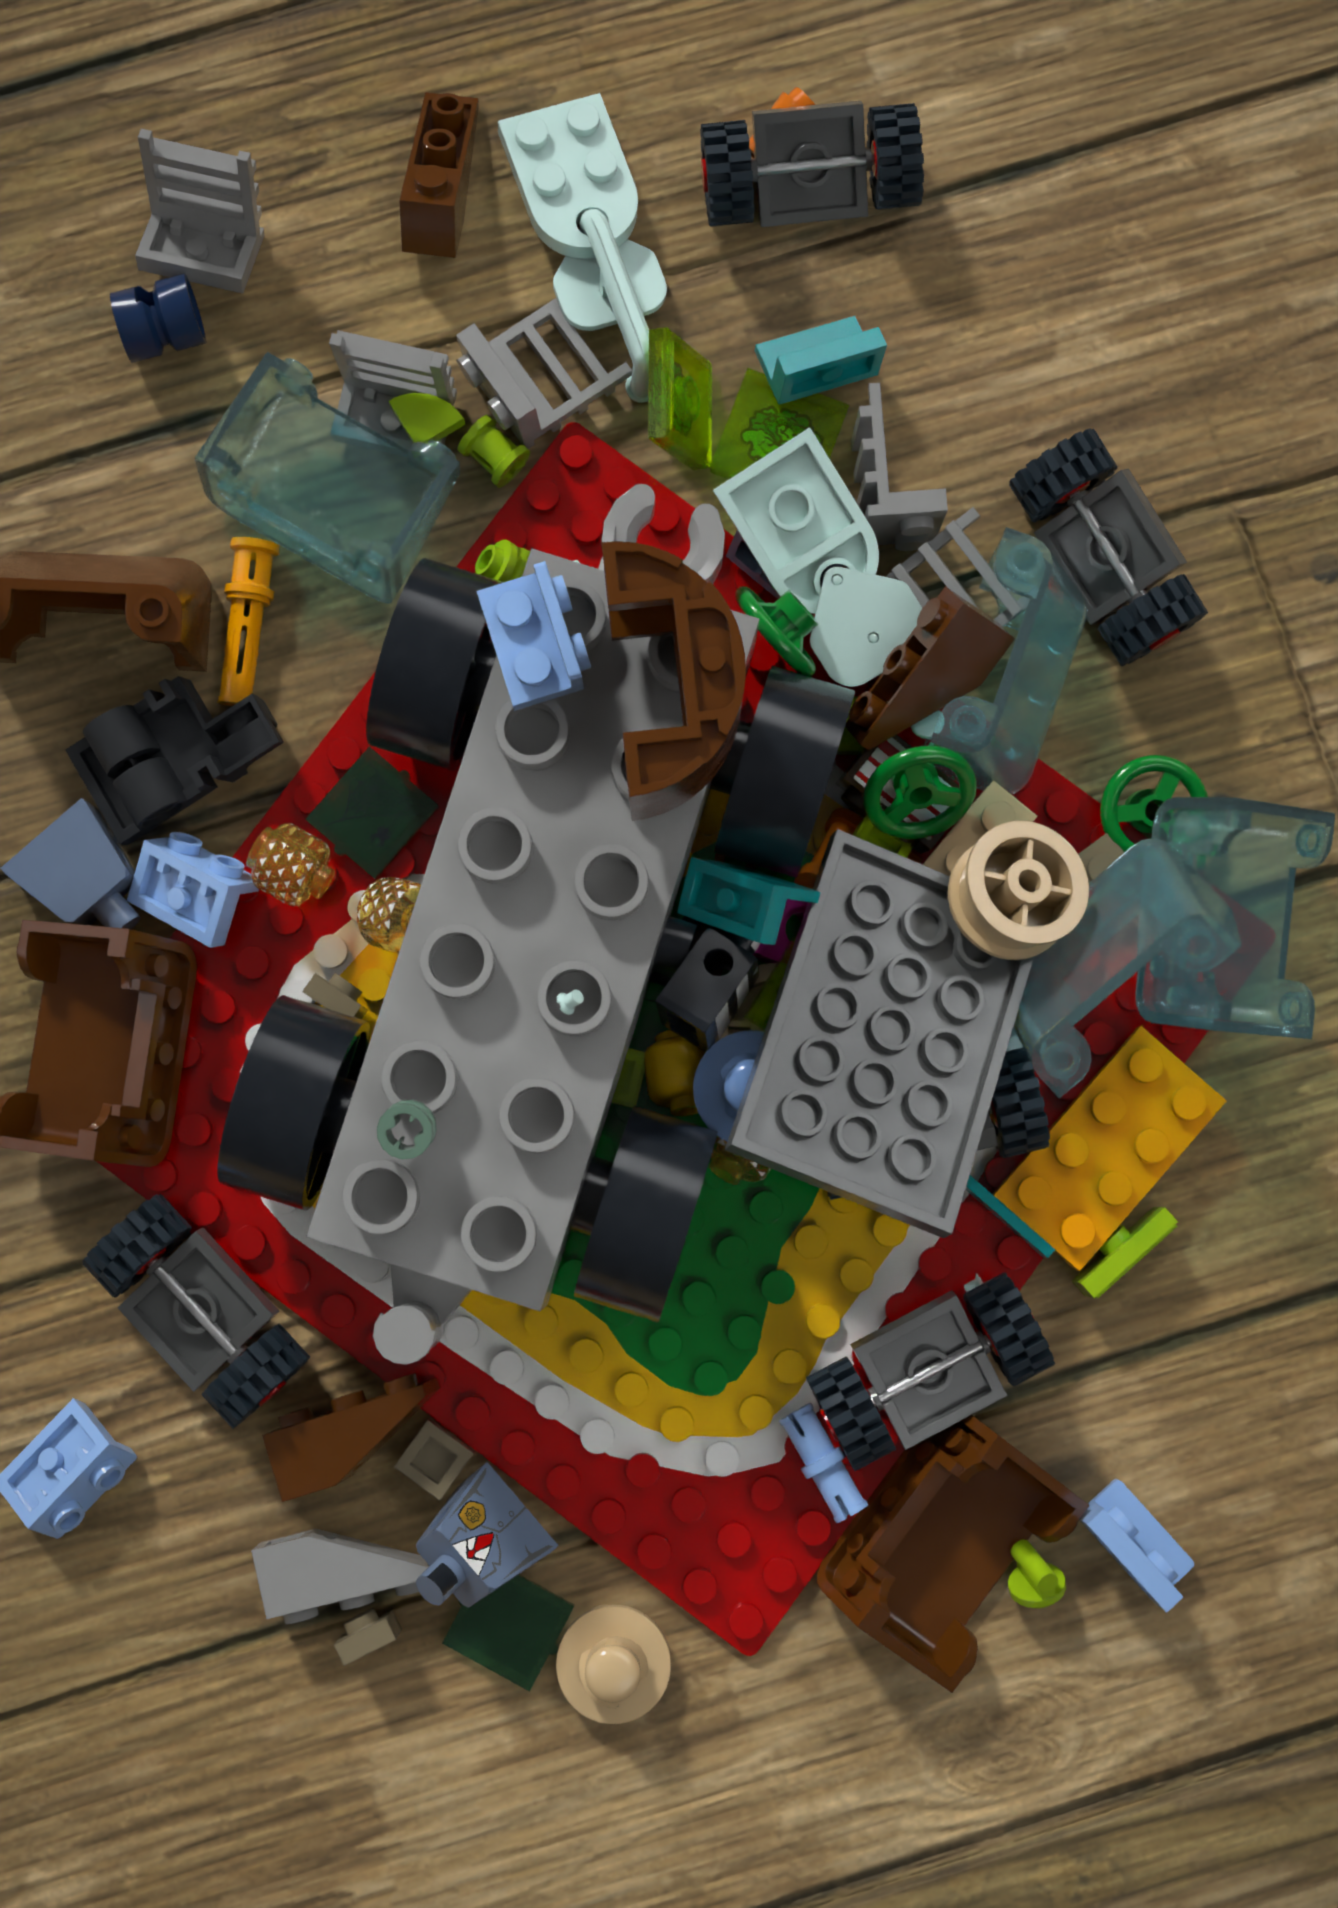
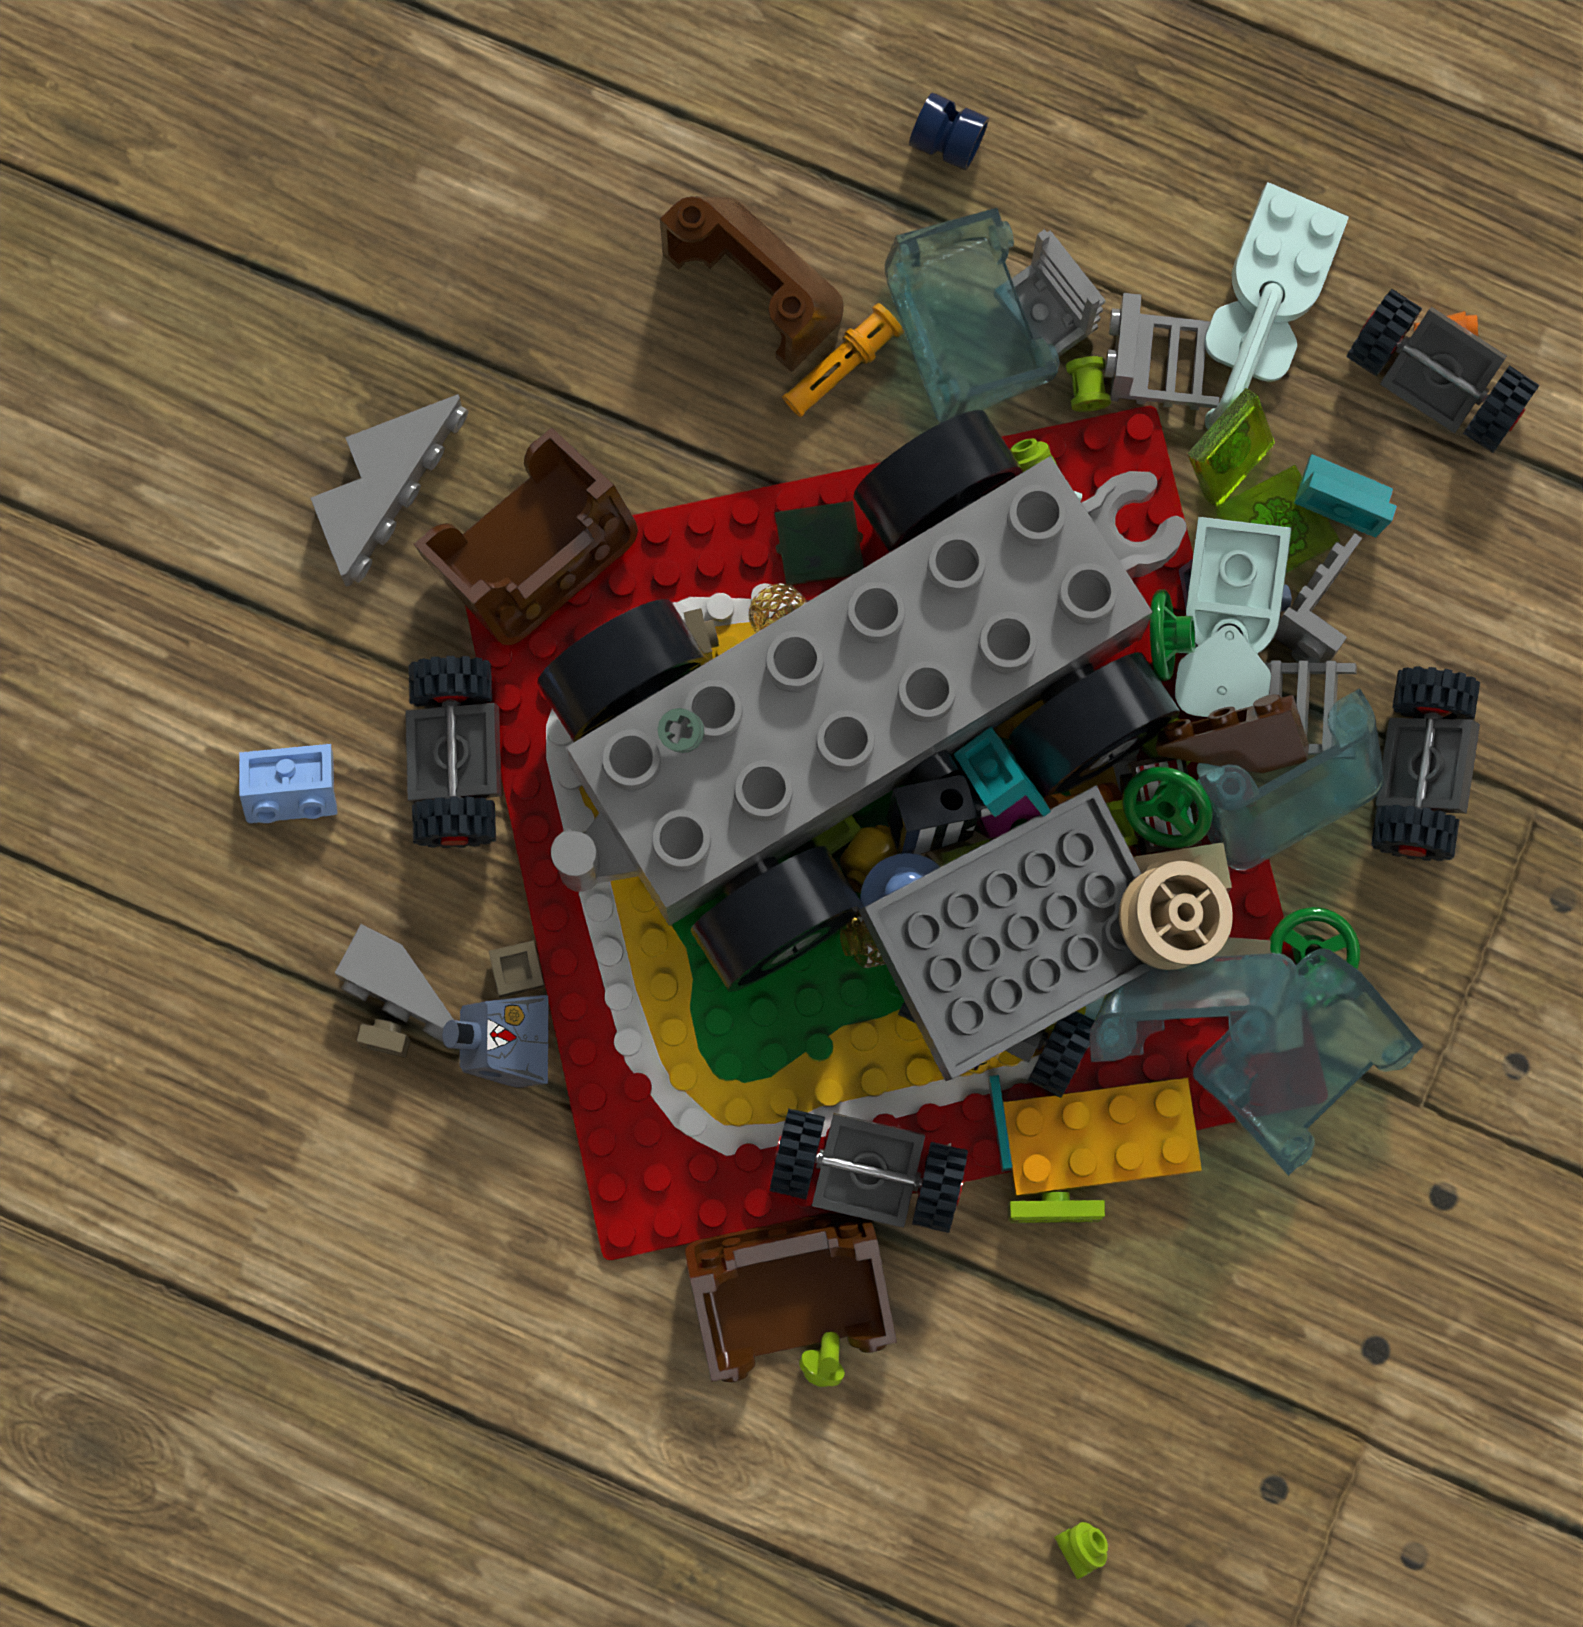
camera: 40 degrees right, 5 degrees down
sand blue torso [0,798,141,929] -> none
black plate [65,676,284,845] -> none
light blue bracket [127,832,262,948] -> none
light grey plate [135,129,264,293] -> none
clear yellow head [246,823,335,906] -> none
reddish brown slope [262,1373,440,1502] -> none
lime tile [388,393,466,452] -> none
reddish brown slope [399,92,479,258] -> none
clear green piece [442,1574,575,1692] -> none
light blue bracket [476,561,591,711] -> none
tan plate [556,1604,671,1724] -> none
light aqua piece [557,989,584,1015] -> none
reddish brown cylinder [601,541,746,821] -> none
light blue pin [779,1403,868,1523] -> none
light blue bracket [1079,1479,1194,1613] -> none

